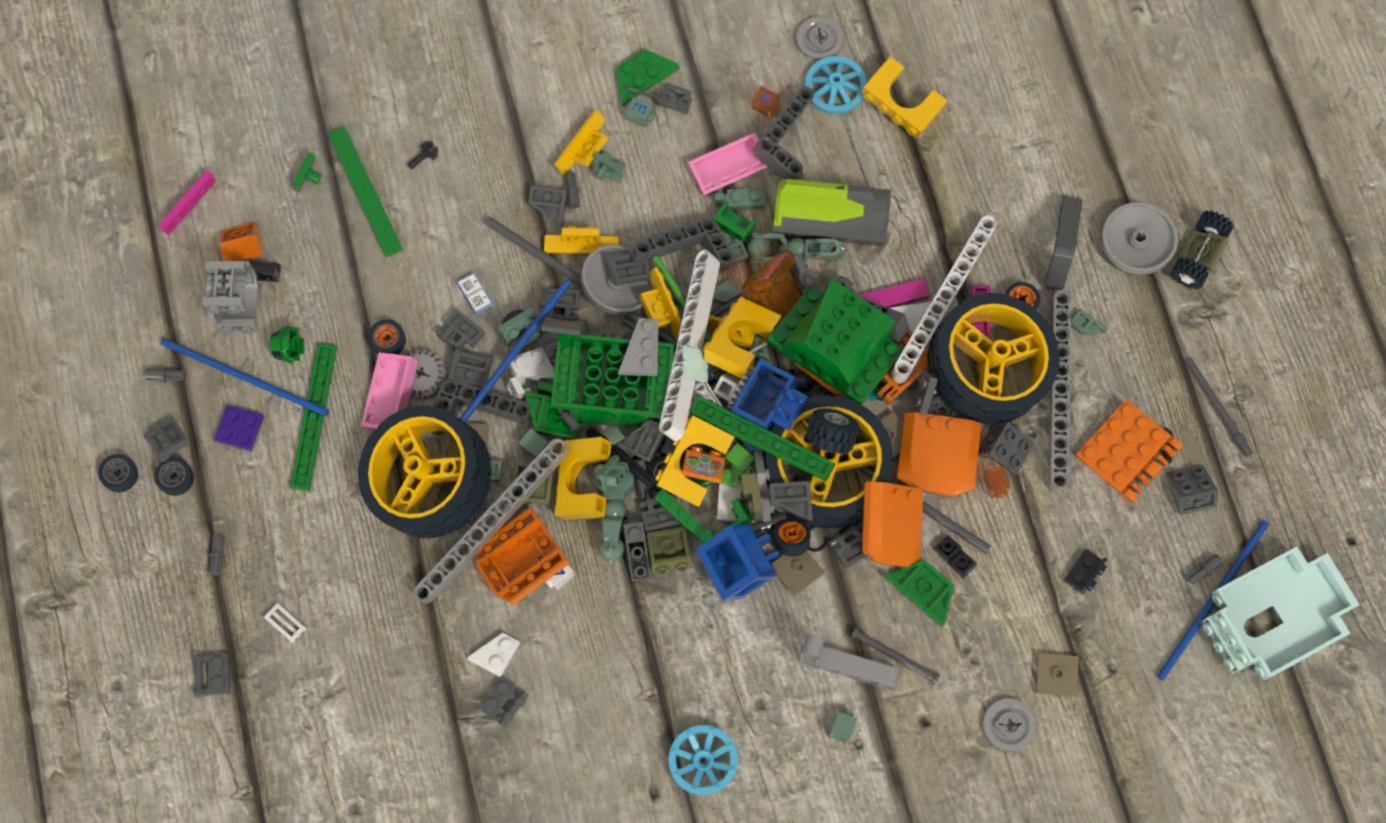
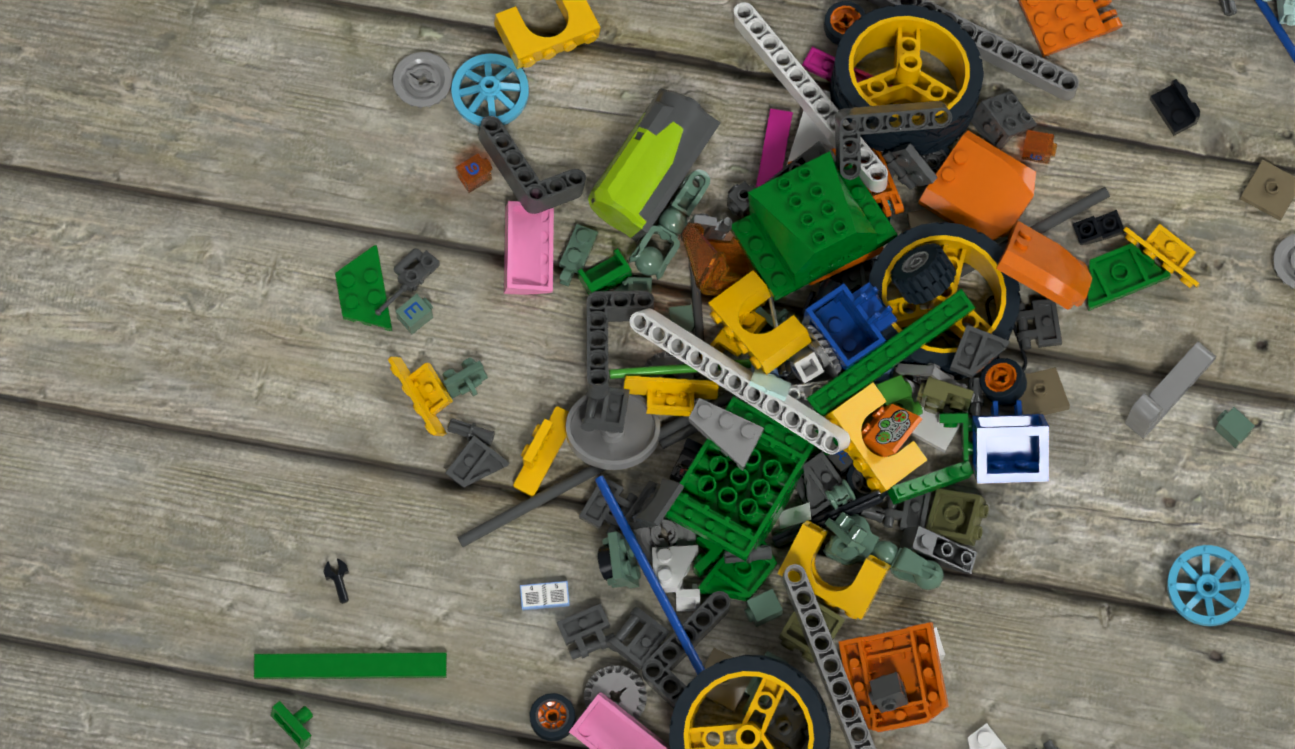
camera: 65 degrees left, 0 degrees up
dark grey bar [851,627,941,685] -> none
none -> sand green bush [825,479,856,510]
none -> dark grey beam [835,101,952,180]
none -> dark grey brick [868,672,909,713]
none -> yellow bracket [1123,223,1200,288]

